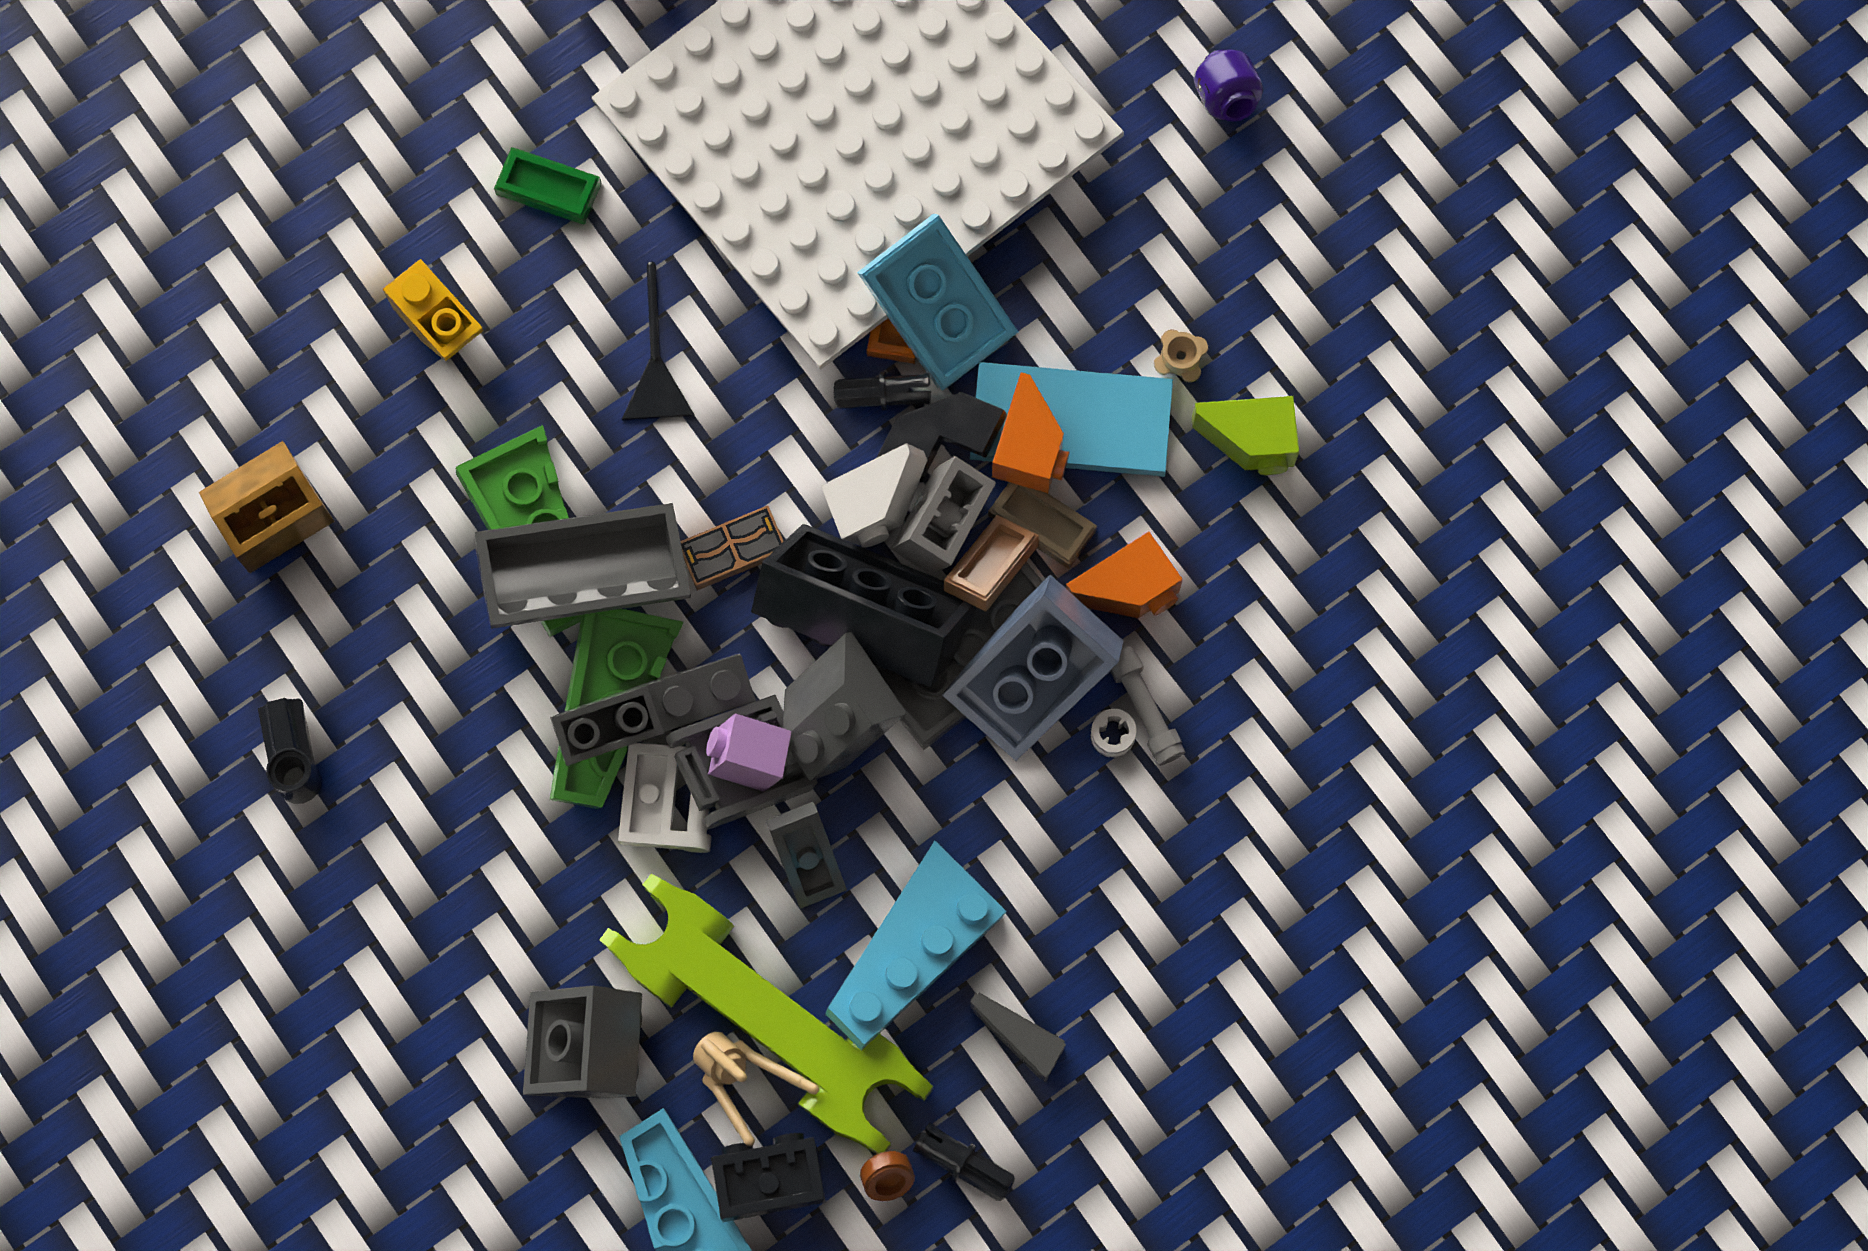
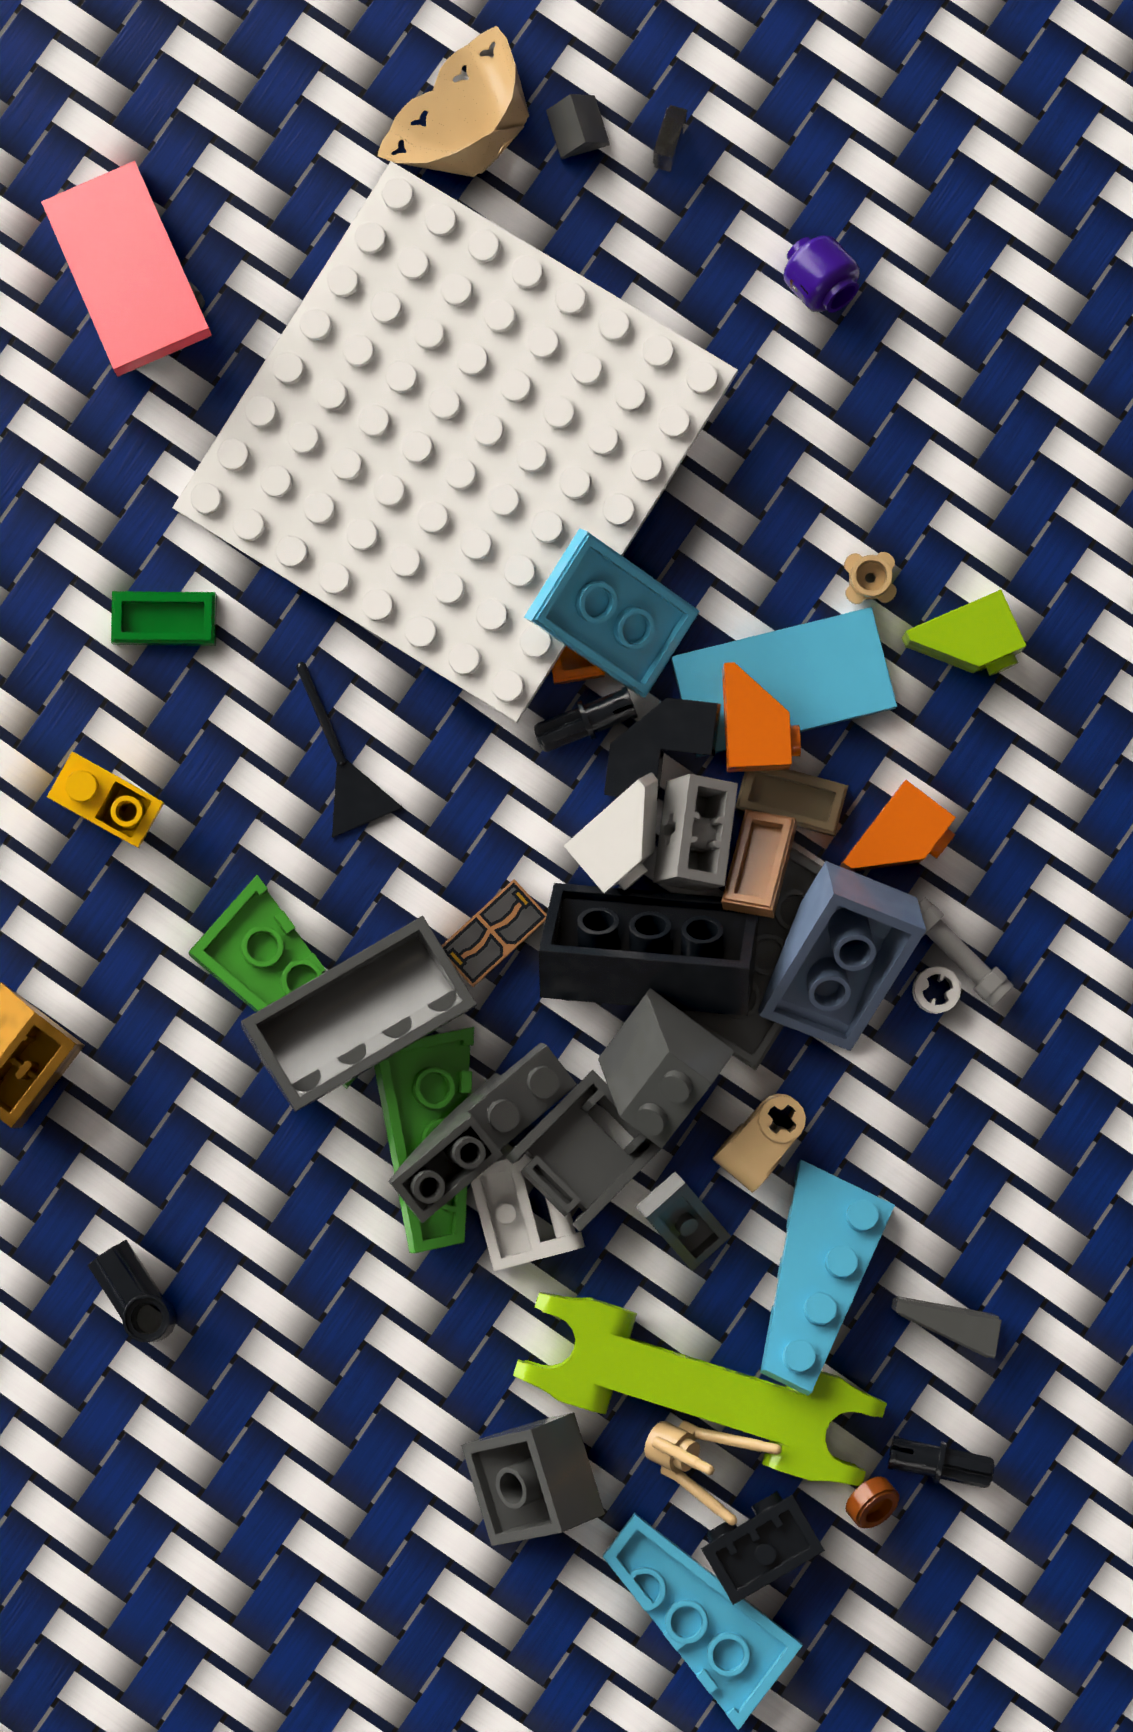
camera: 20 degrees left, 10 degrees up
lavender brick [706,713,791,792] -> none
none -> tan piece [712,1093,806,1193]

